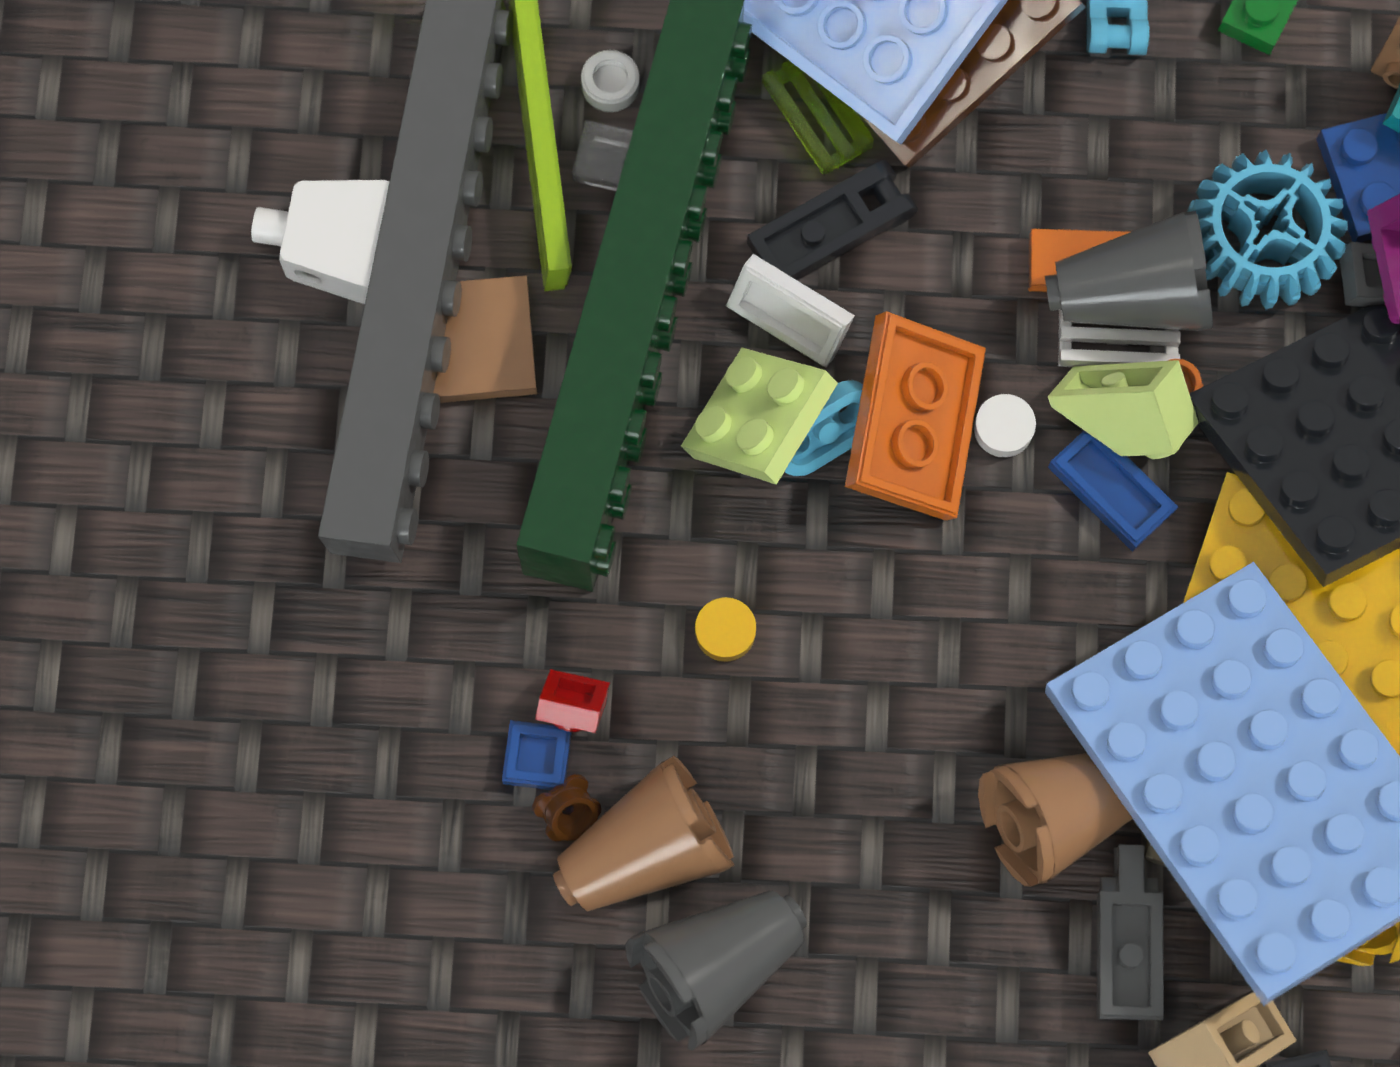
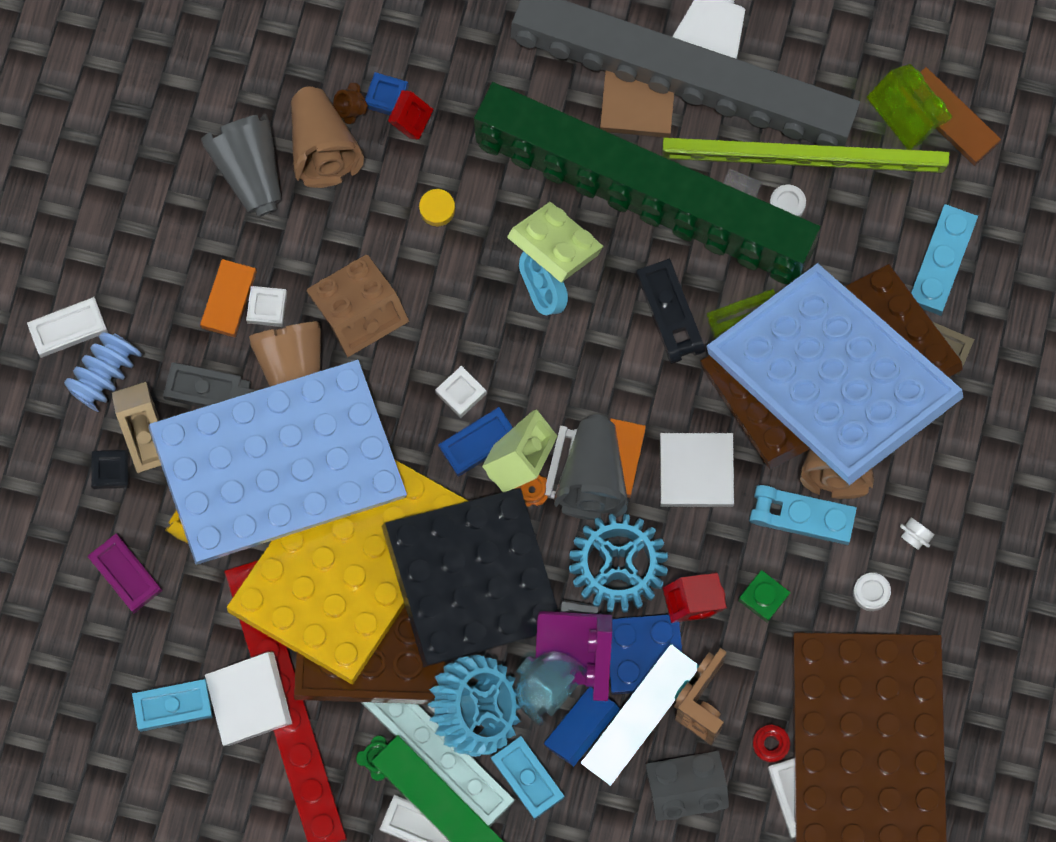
camera: 105 degrees right, 0 degrees up
white tile [726,254,855,367] -> none
orange tile [845,311,986,521] -> none
white tile [974,394,1036,457] -> none
none -> orange tile [200,259,257,338]
none -> white tile [246,286,287,327]
none -> medium nougat bracket [307,255,409,357]
none -> white plate [435,366,487,418]
none -> white tile [660,433,734,507]
none -> red brick [663,573,727,623]

